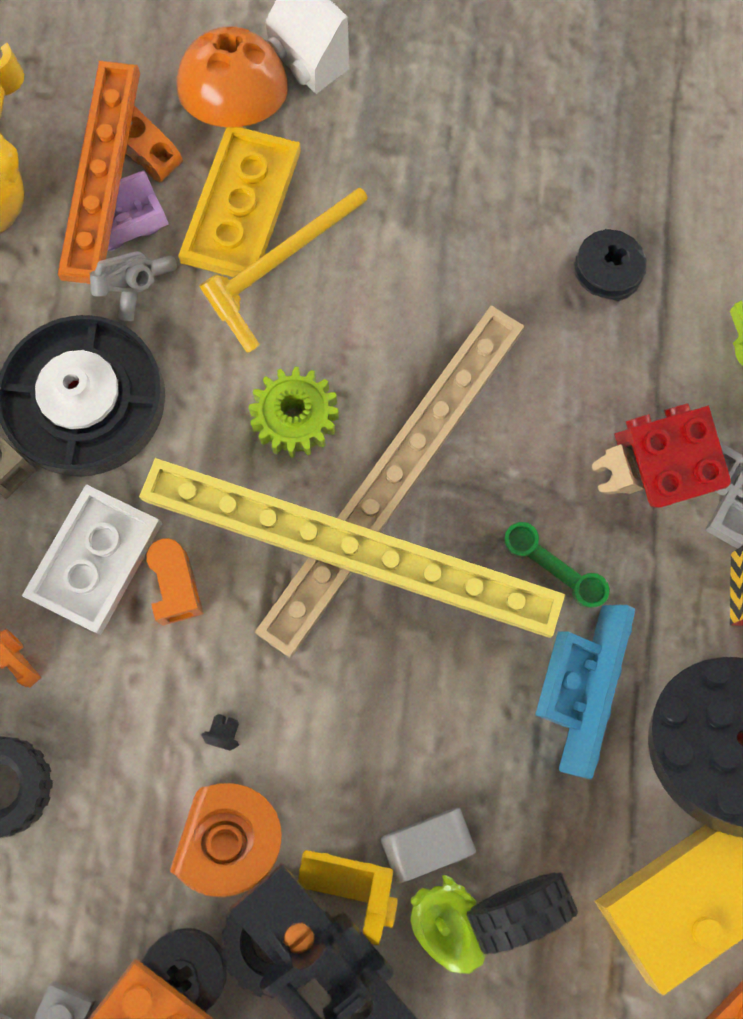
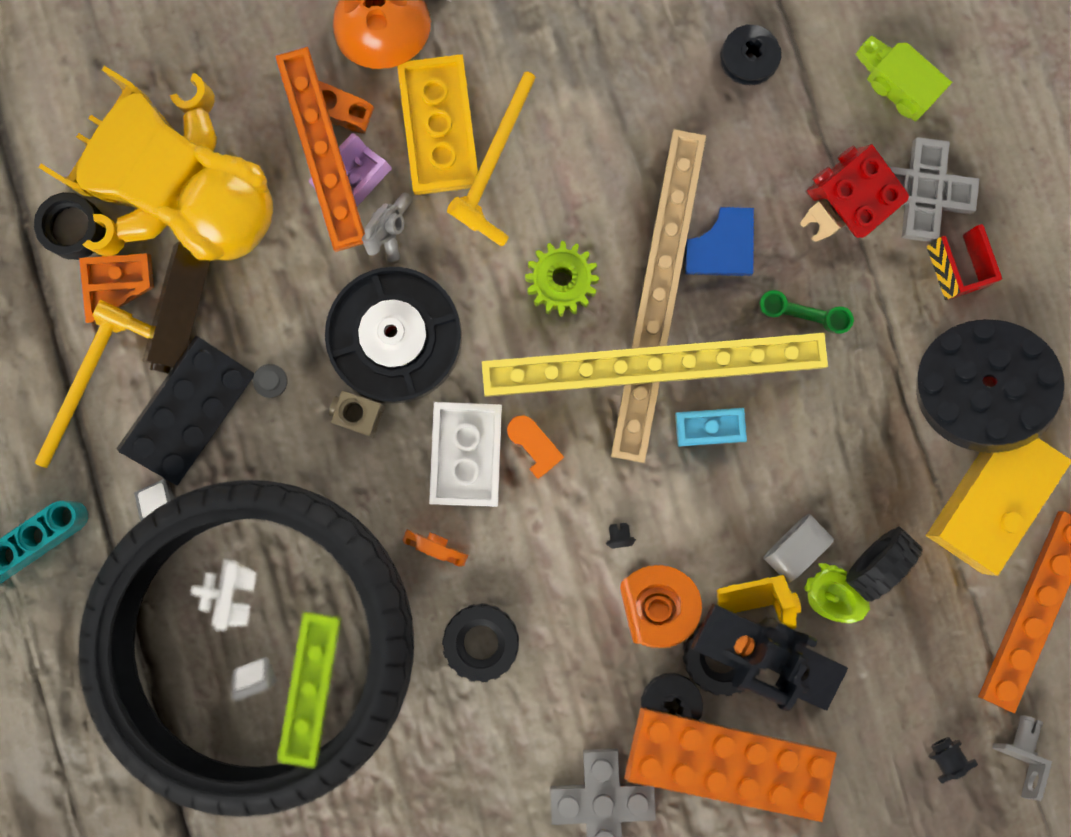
camera: 25 degrees left, 10 degrees up
dark azure bracket [535,605,635,779] -> none
none -> medium azure plate [675,408,747,447]
none -> blue tile [685,207,754,276]

